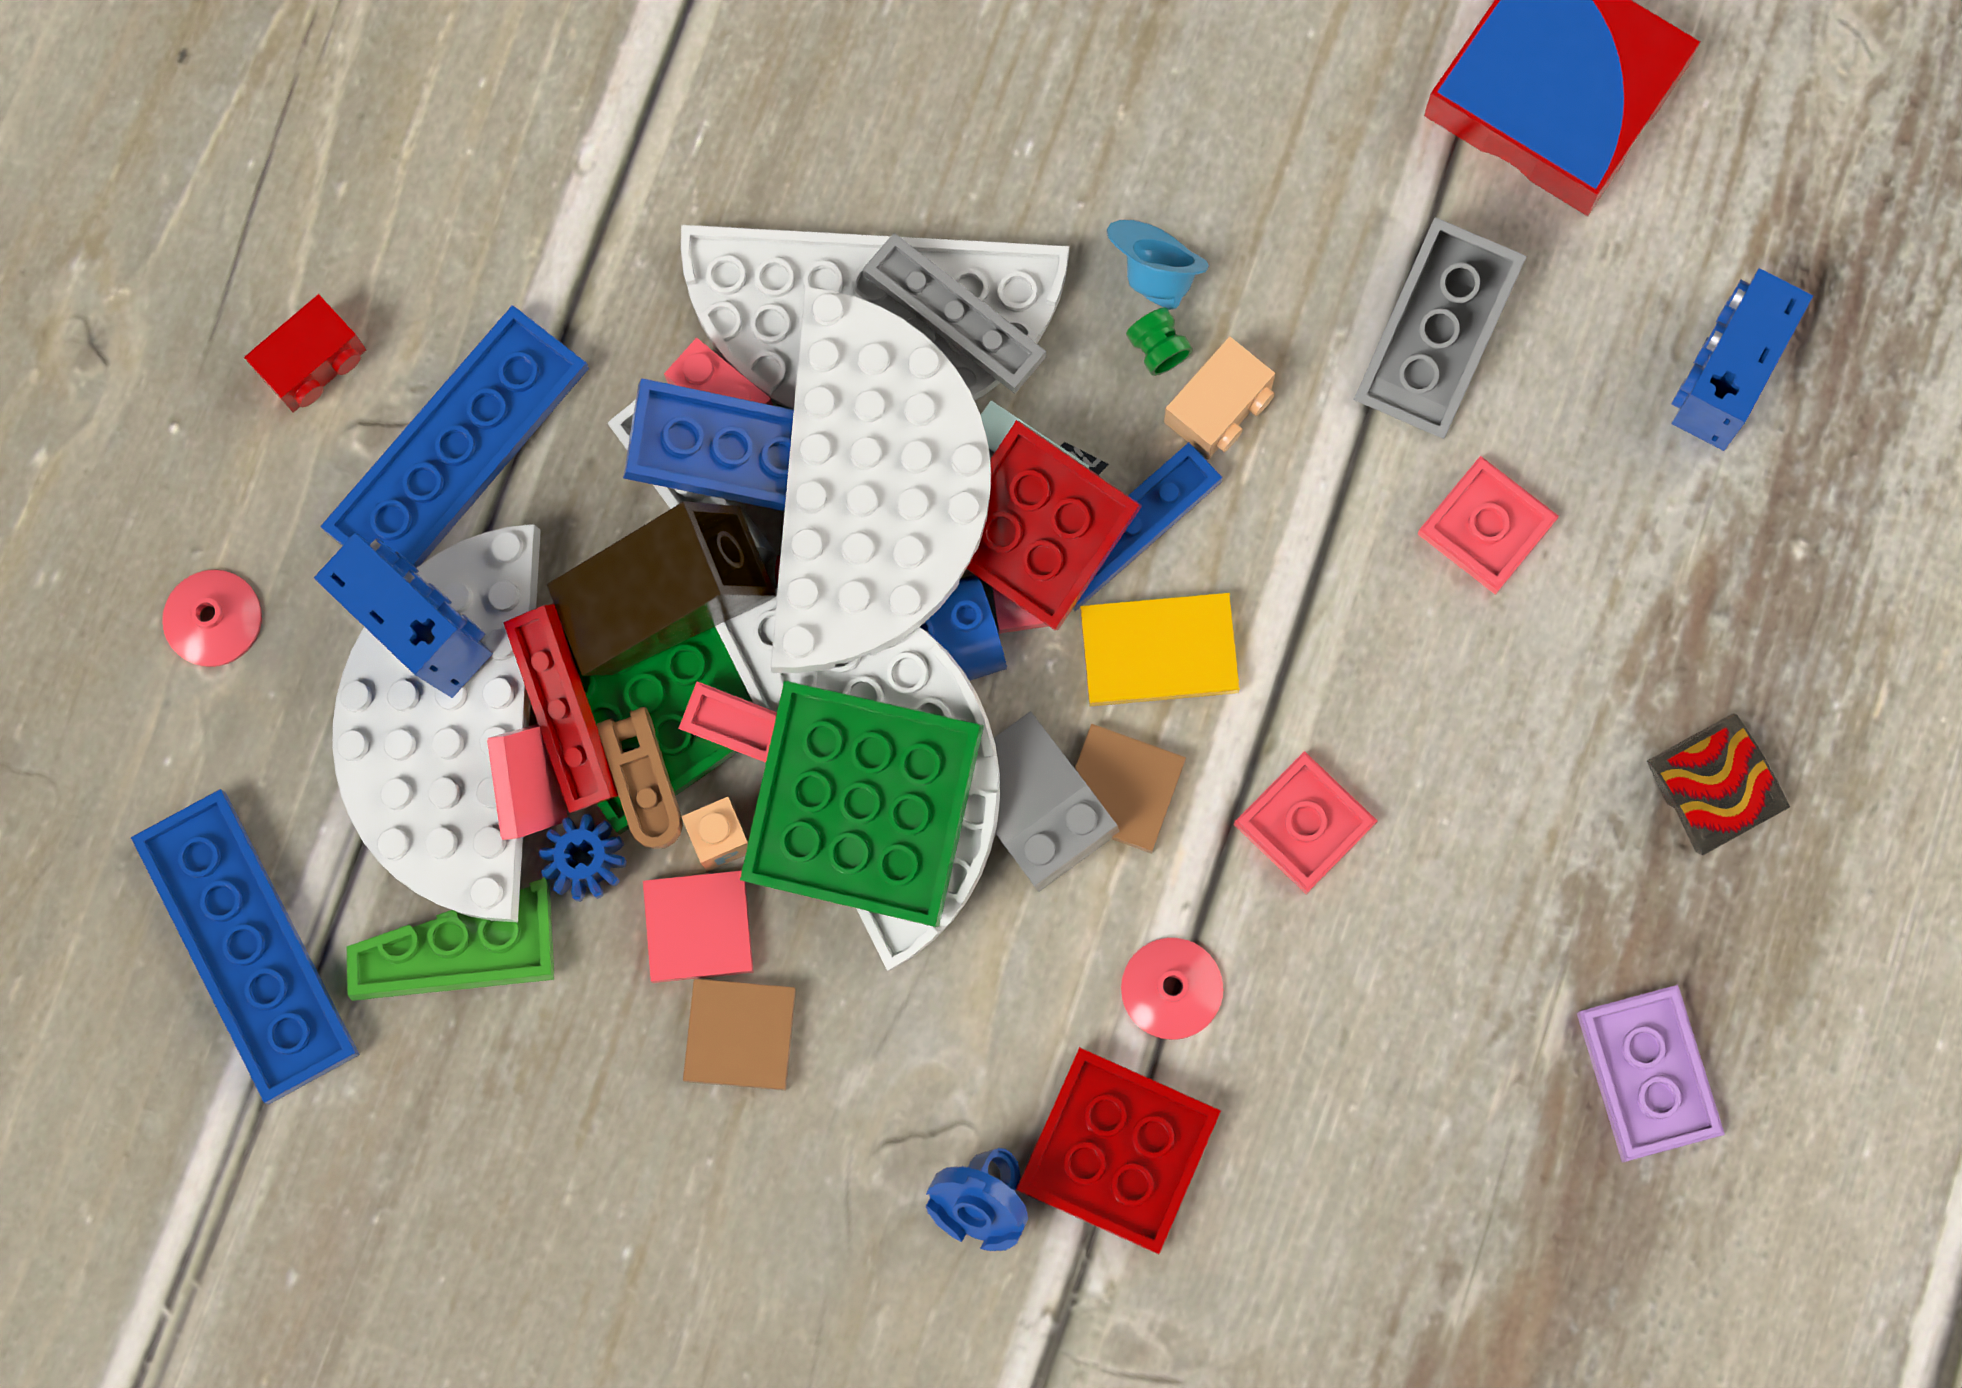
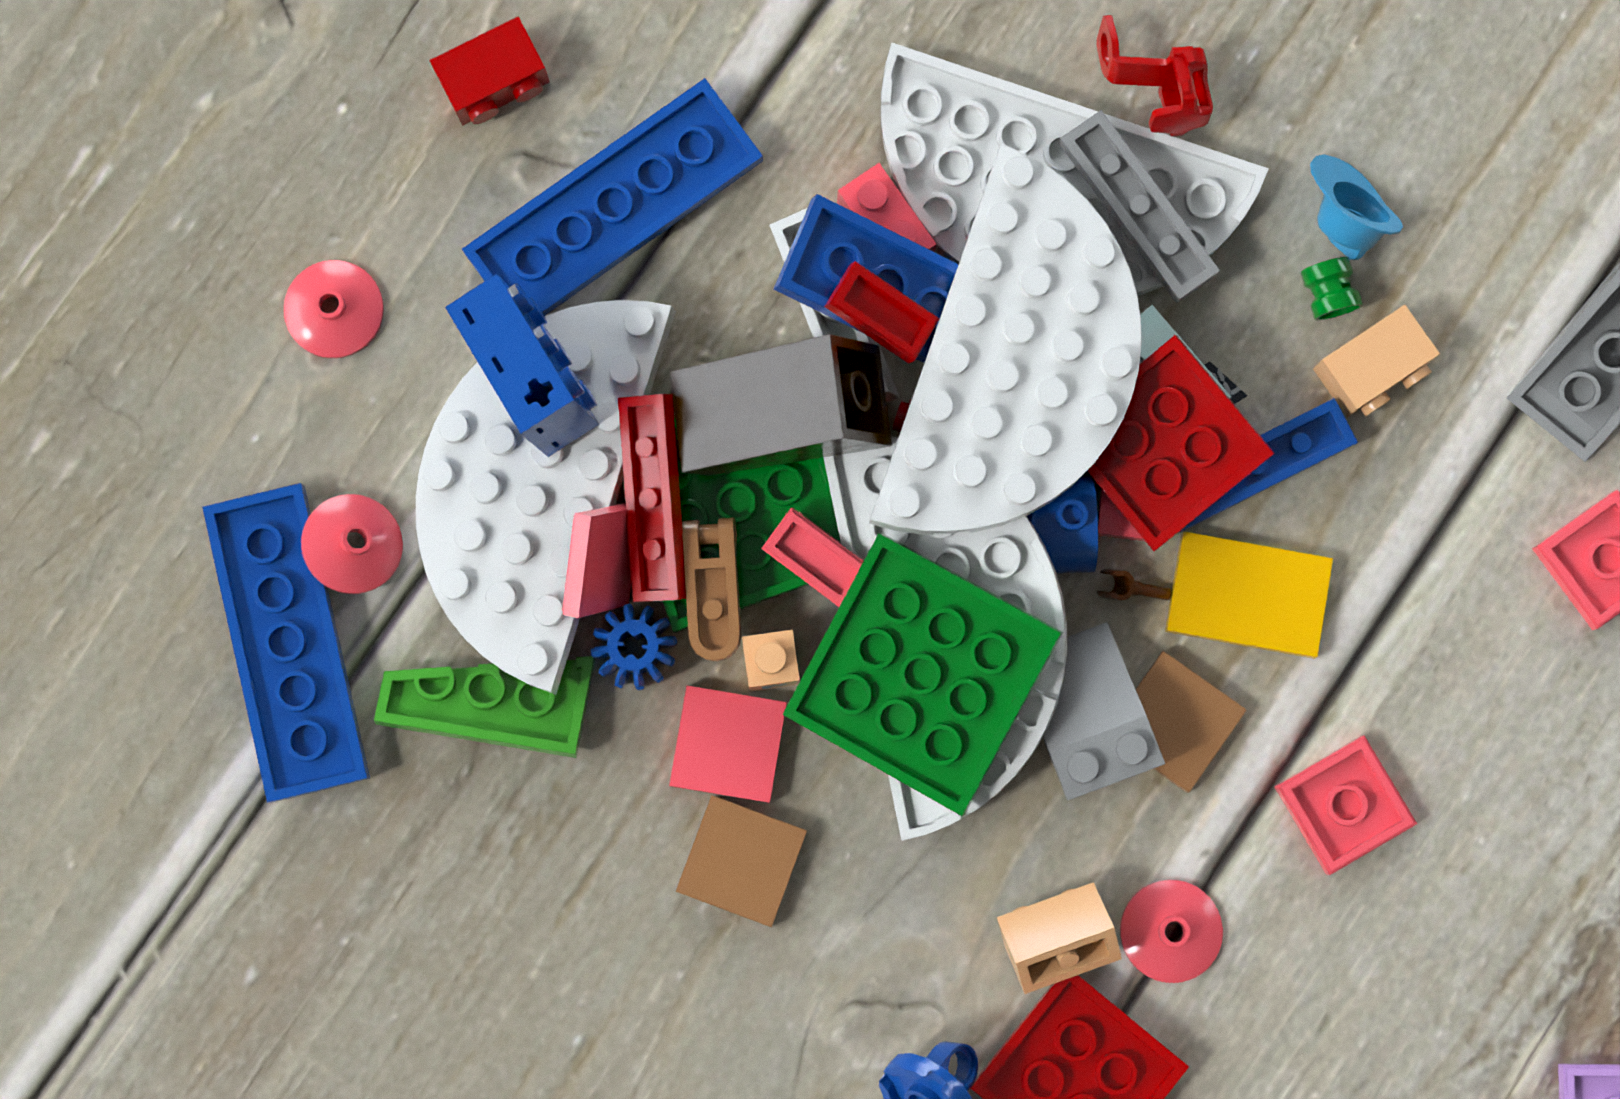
camera: 10 degrees right, 5 degrees up
none -> coral dish [301,494,403,594]
none -> red tile [824,261,940,364]
none -> light nougat brick [997,882,1122,994]
none -> red piece [1096,15,1213,137]
none -> reddish brown hand [1097,569,1171,601]

